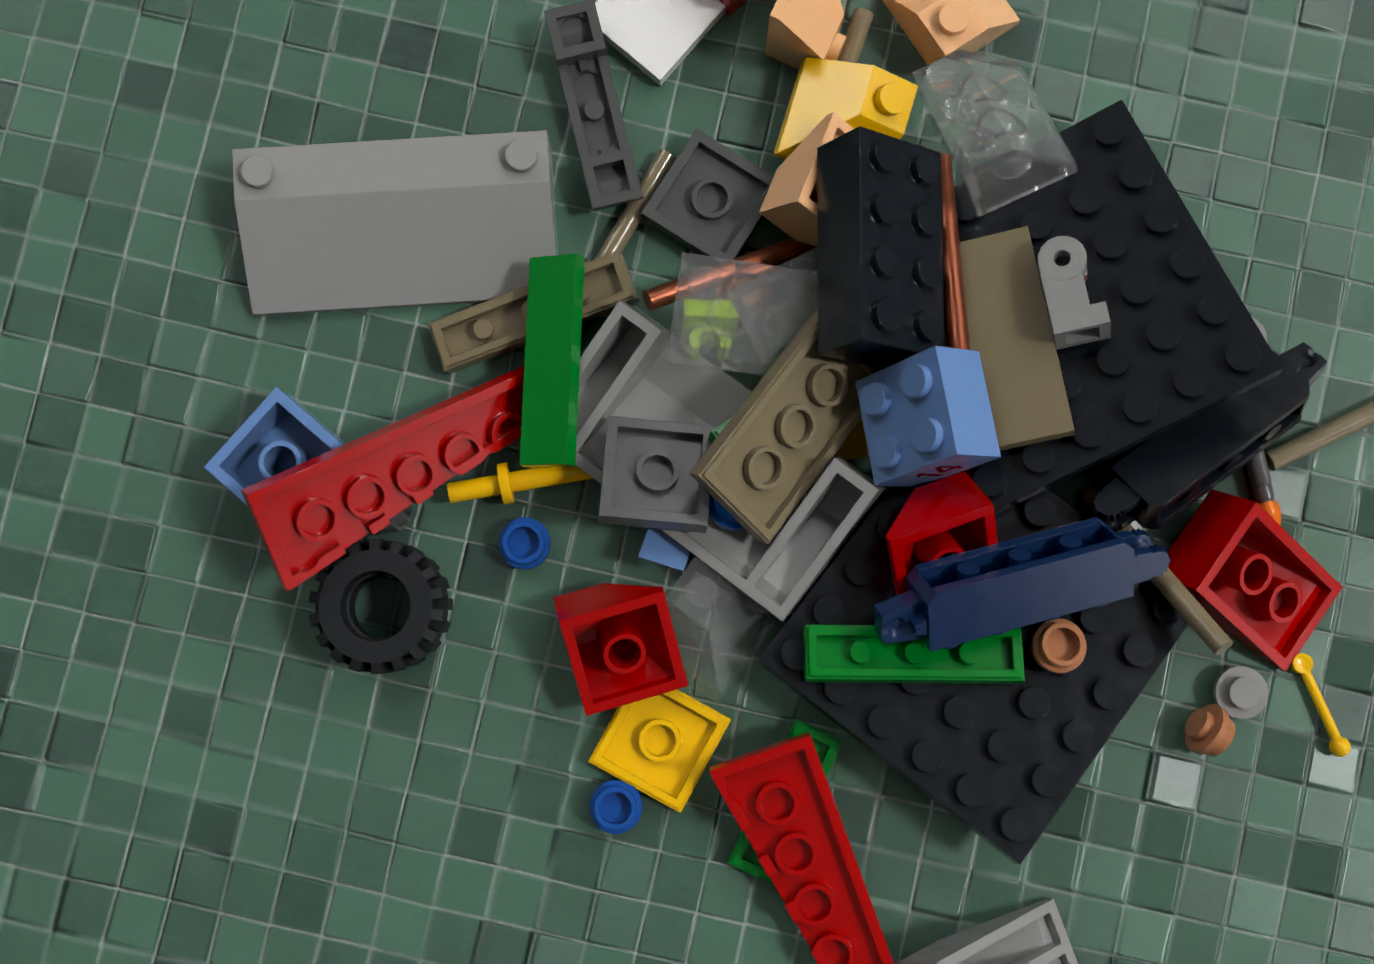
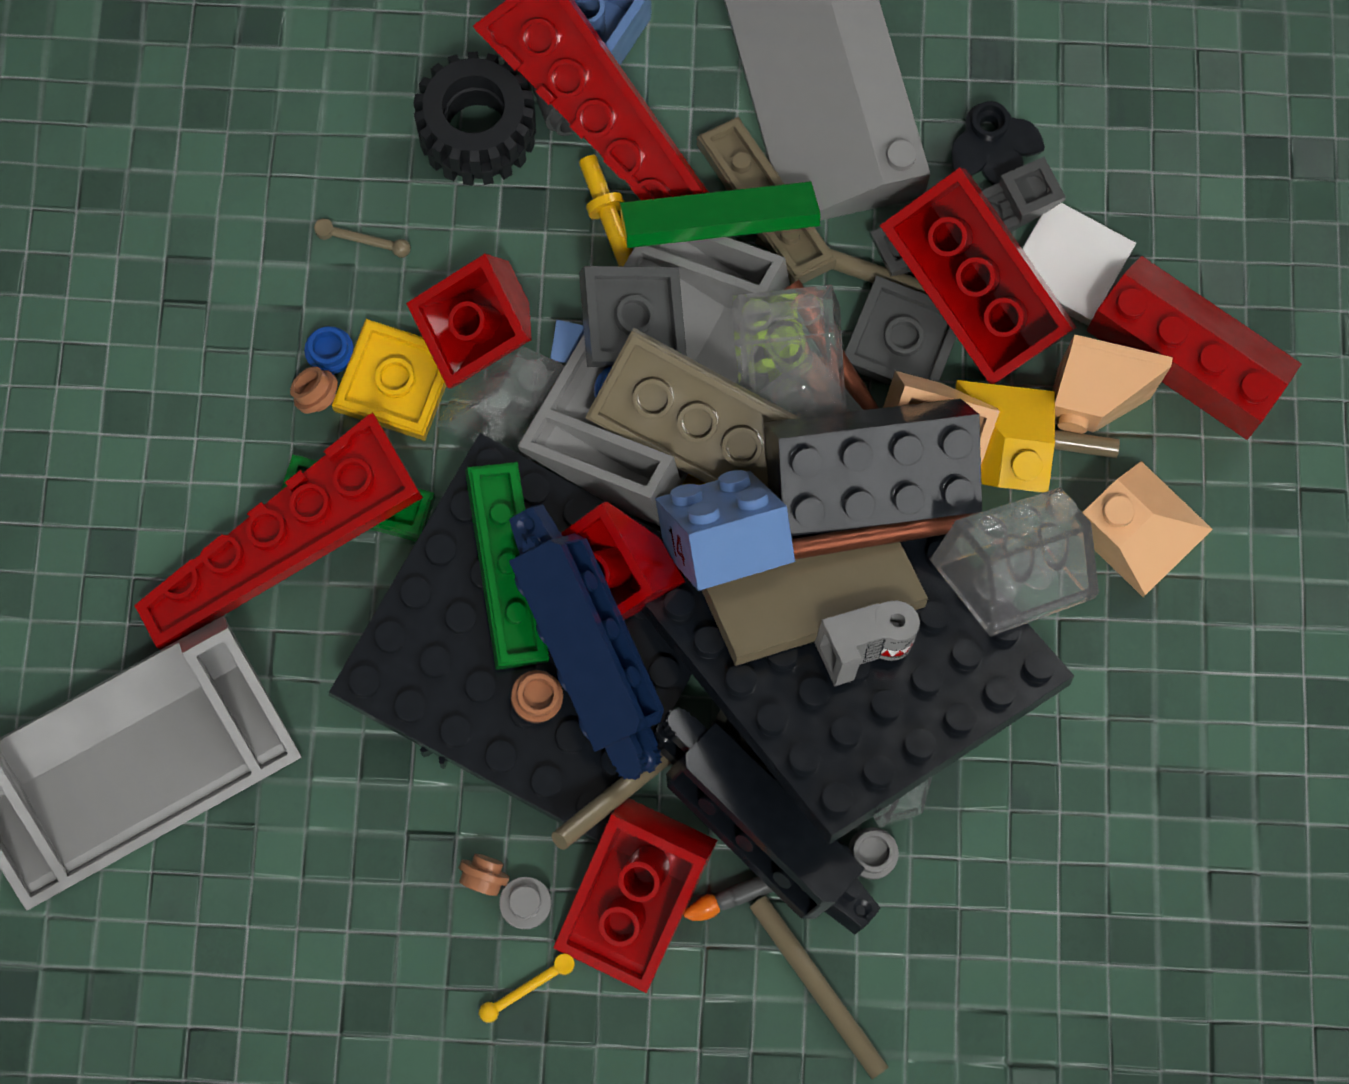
camera: 80 degrees right, 10 degrees down
blue plate [498,517,551,570] -> none
none -> nougat plate [290,367,338,414]
none -> dark tan hinge [314,218,411,258]
none -> red slope [880,167,1077,384]
none -> black plate [951,101,1045,185]

